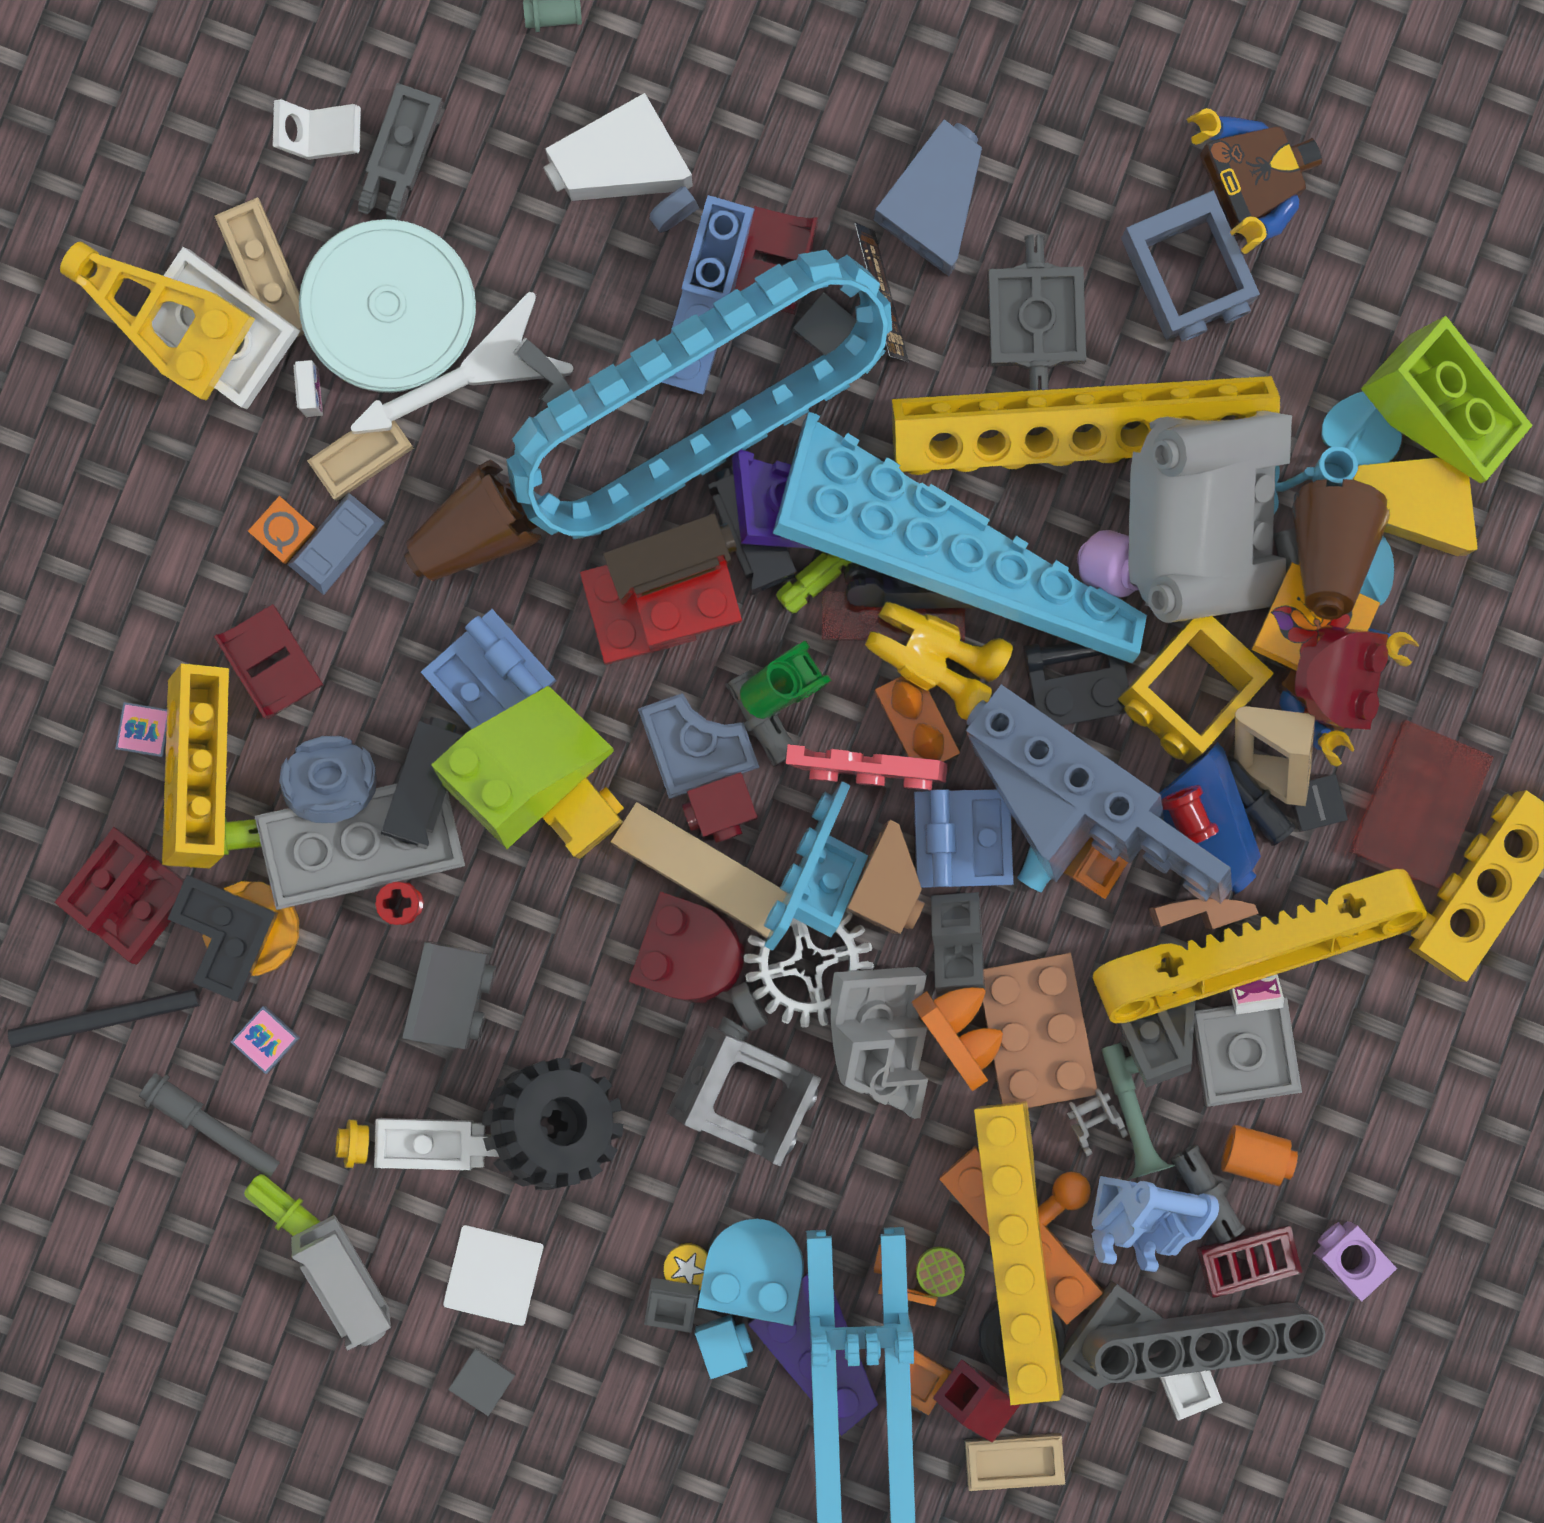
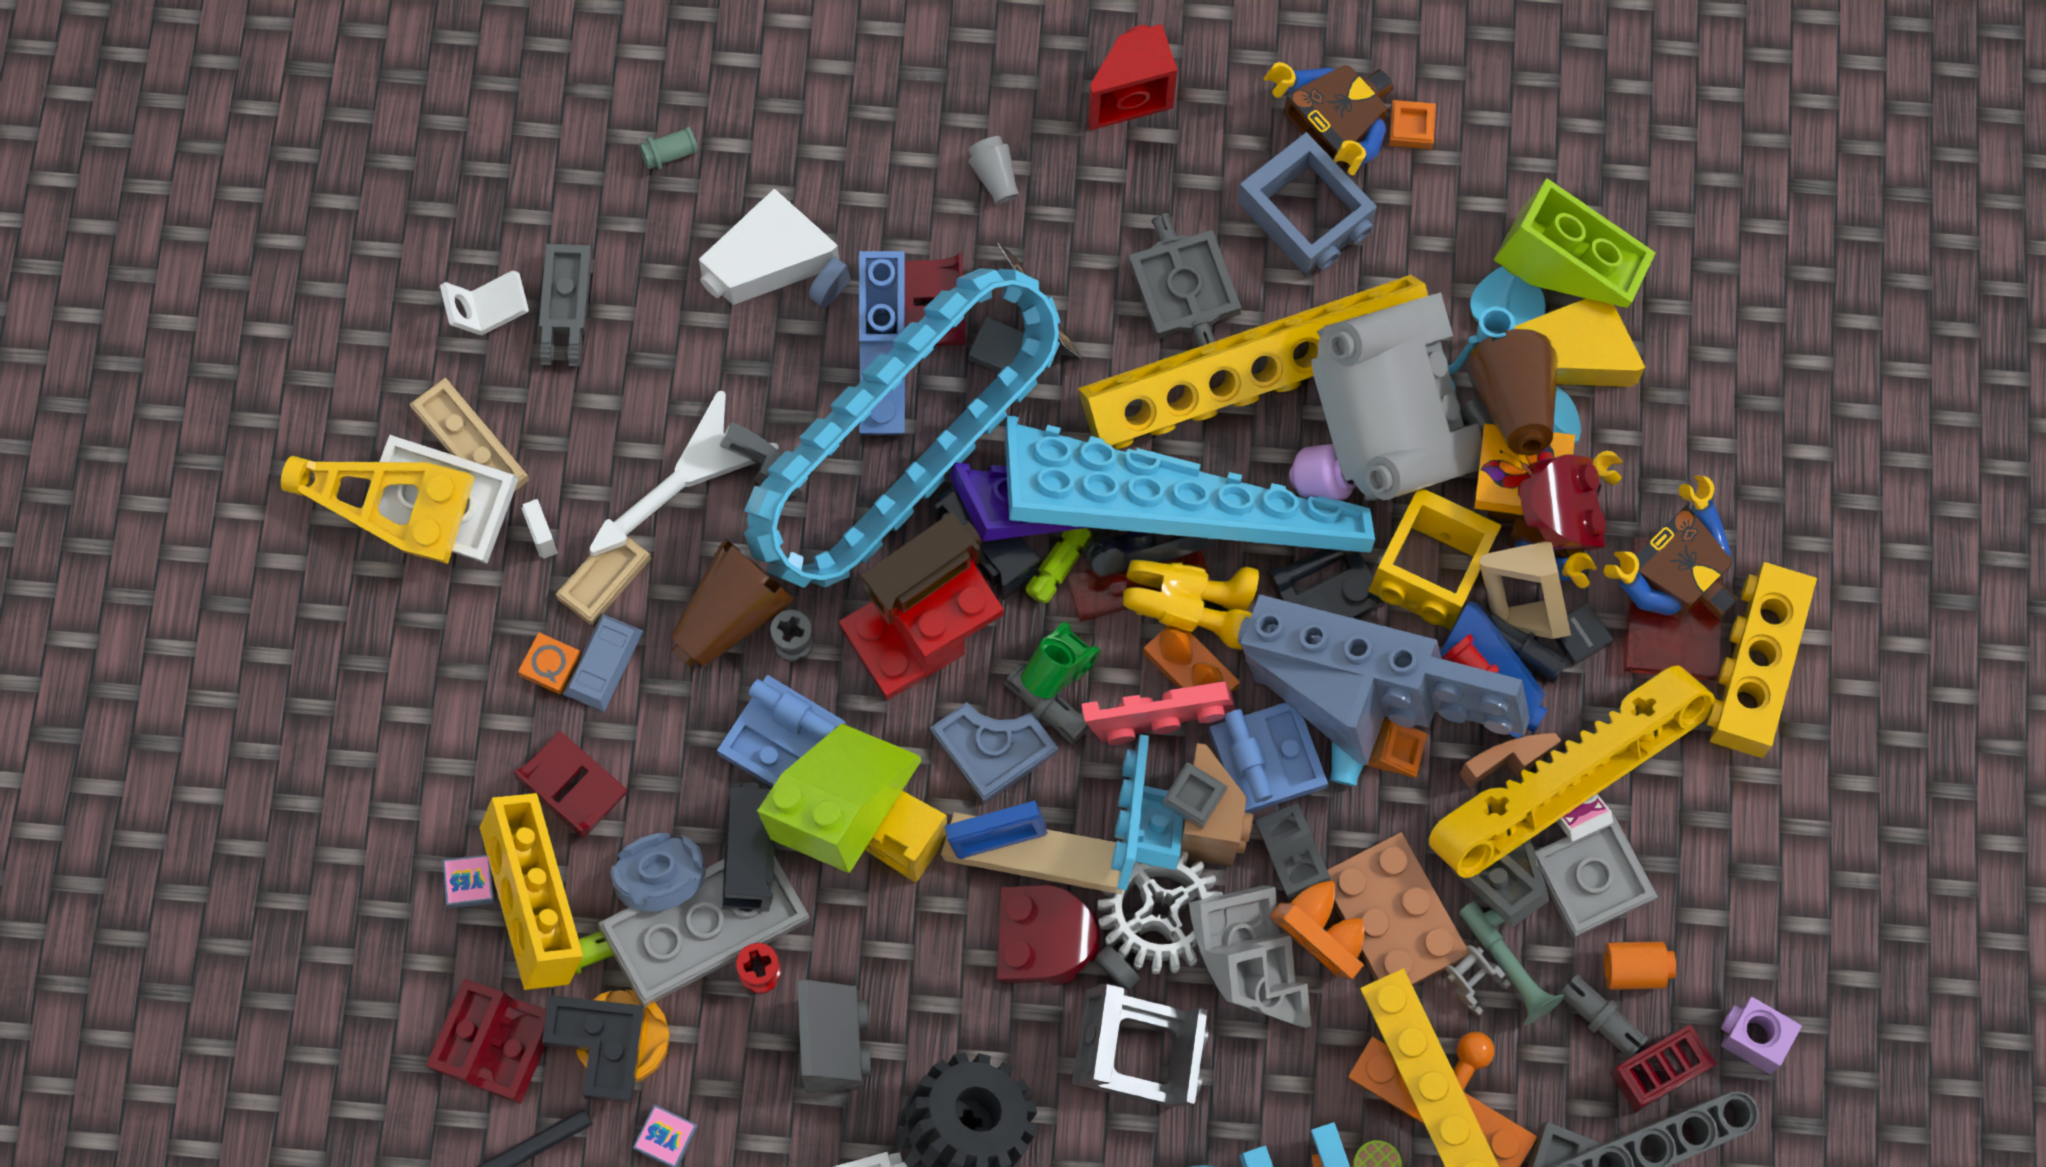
camera: 15 degrees left, 15 degrees down
light aqua brick [299,219,476,393] -> none
dark red brick [682,772,757,843] -> none
sand blue slope [874,120,982,276] -> none
light blue piece [1092,1176,1219,1272] -> none
none -> dark grey bush [770,609,814,662]
none -> blue tile [944,800,1048,859]
none -> light grey cone [968,136,1020,205]
none -> red slope [1087,24,1178,131]
none -> dark grey tile [1162,762,1228,829]
none -> orange tile [1388,100,1436,150]
none -> torso [1604,475,1738,619]

